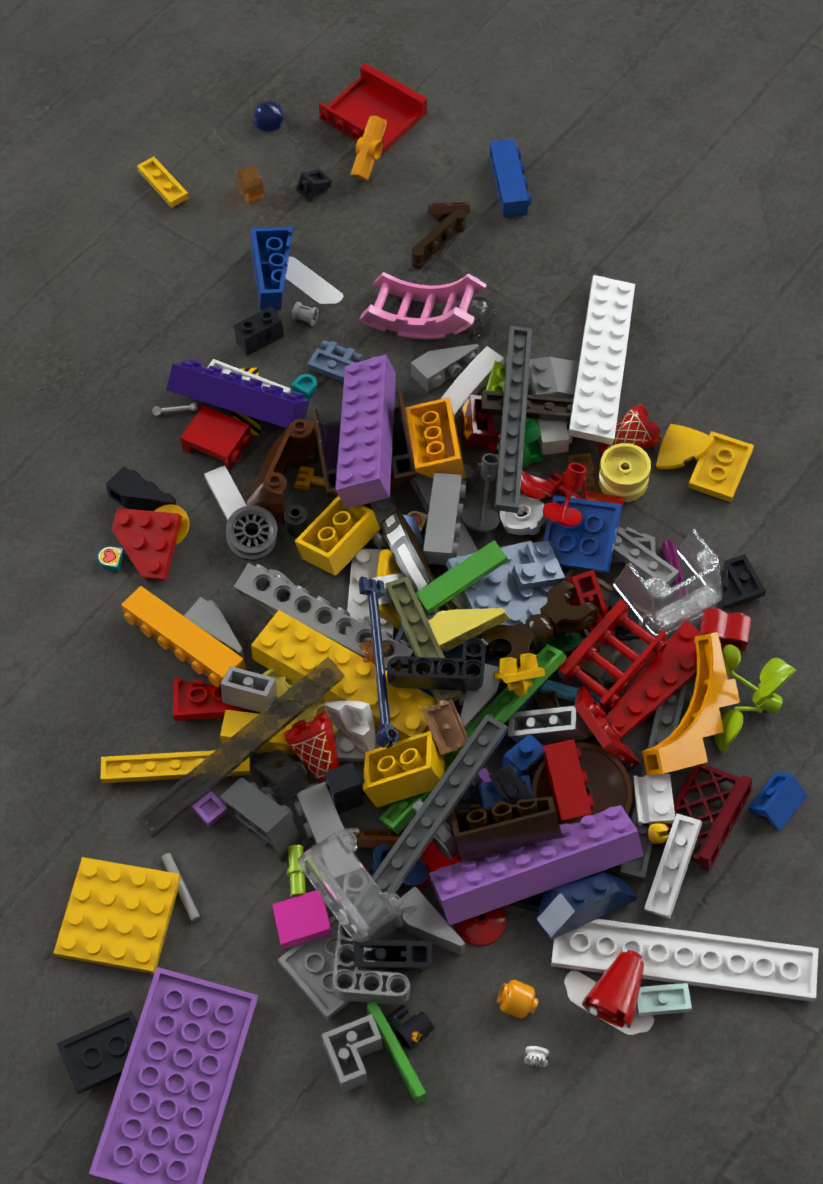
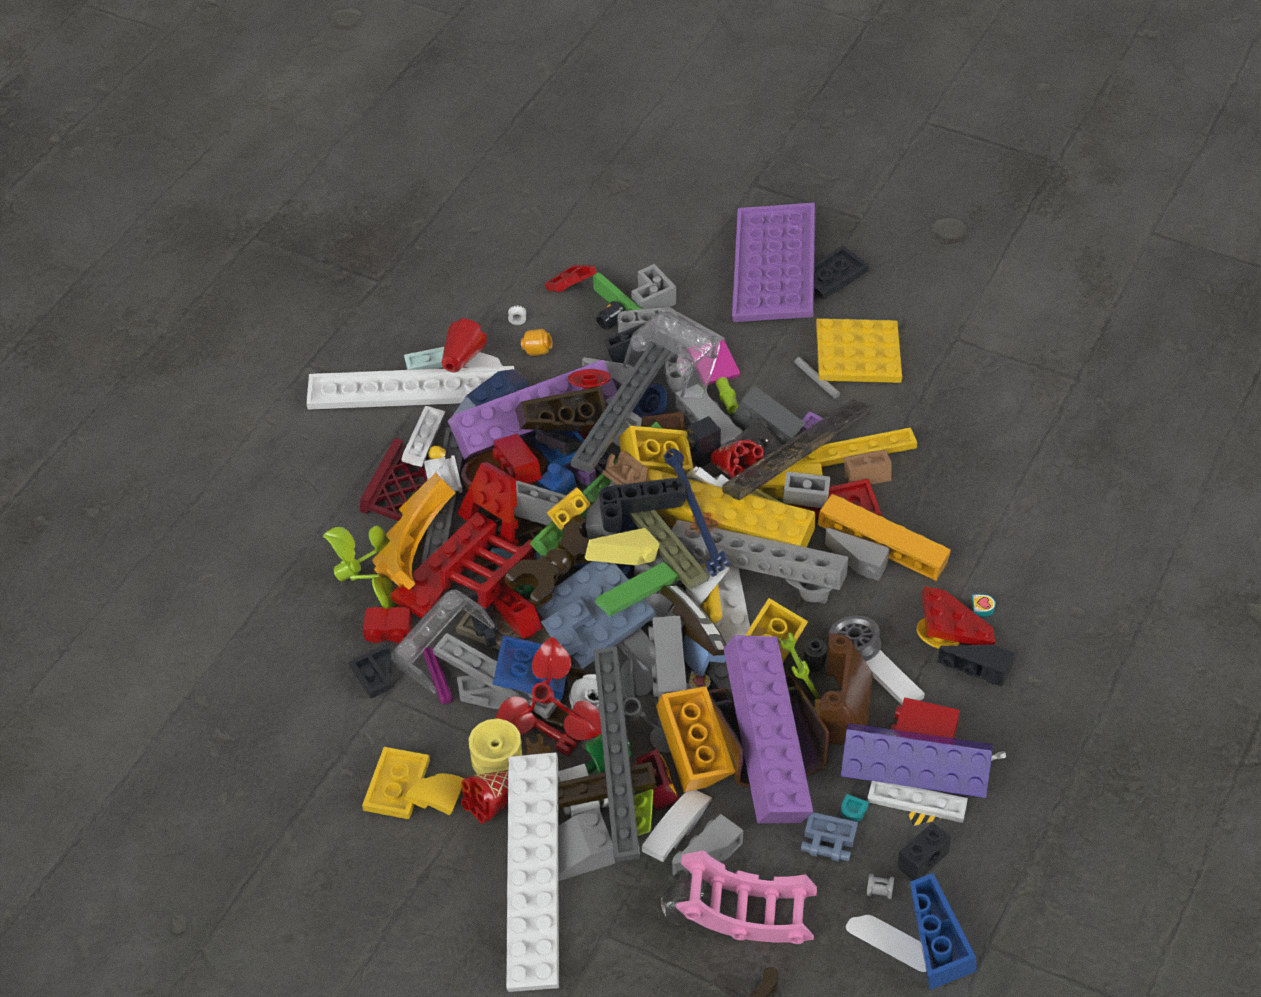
camera: 170 degrees right, 10 degrees down
blue panel [748,772,807,831] -> none
none -> red wing [544,265,597,293]
none -> red dish [568,369,611,389]
none -> lime flag [778,632,821,699]
none -> medium nougat hinge [844,450,892,485]

